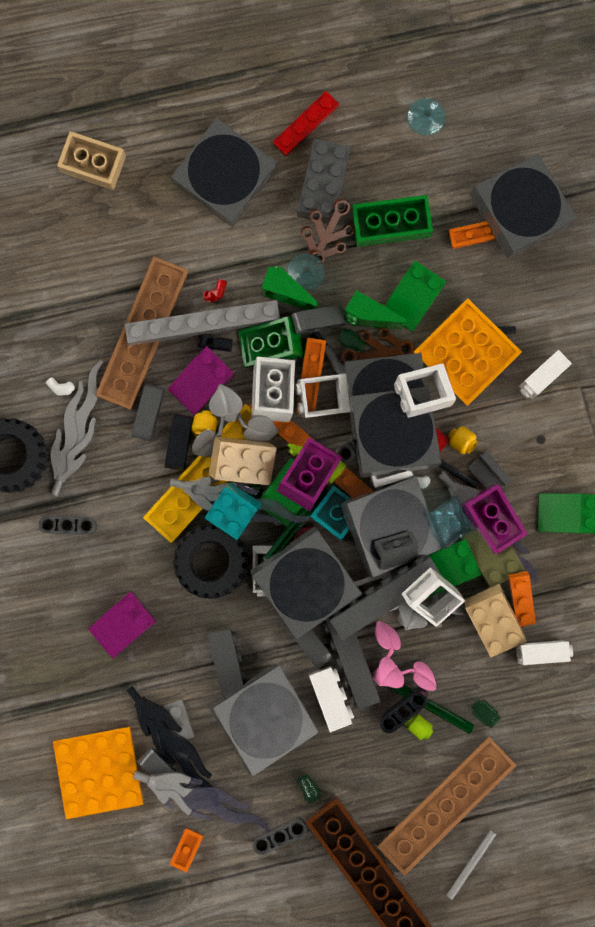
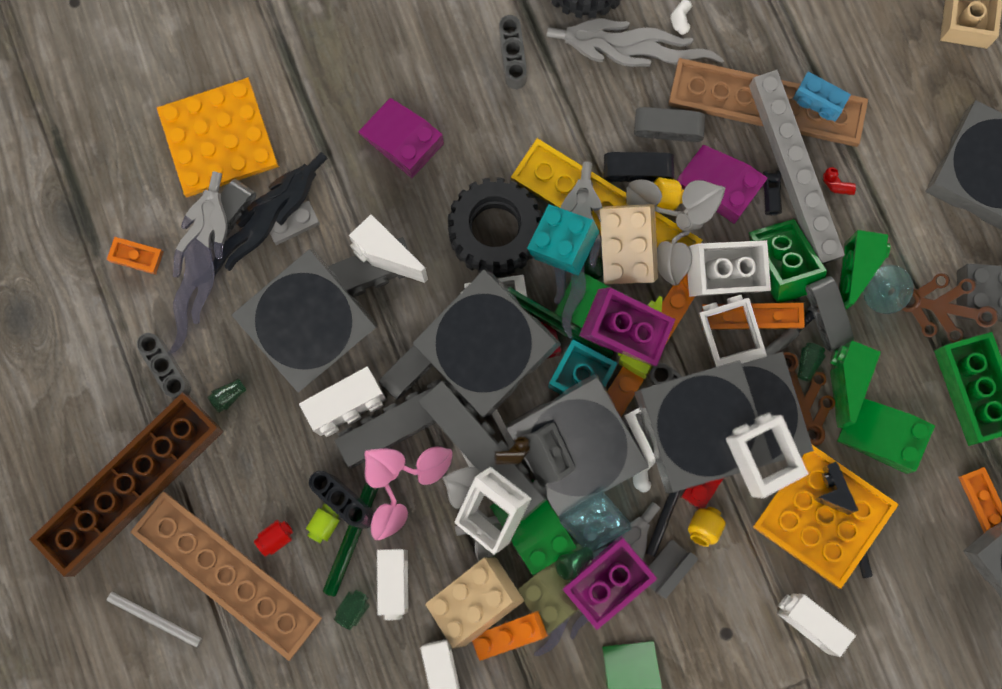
camera: 80 degrees right, 5 degrees down
none -> red brick [254,519,294,557]
none -> white slope [349,215,428,283]
none -> white window [377,549,409,620]
none -> dark brown arm [494,437,530,464]
none -> clear green cone [555,547,594,580]
none -> dark azure bracket [792,72,851,122]
none -> black slope [815,462,858,515]

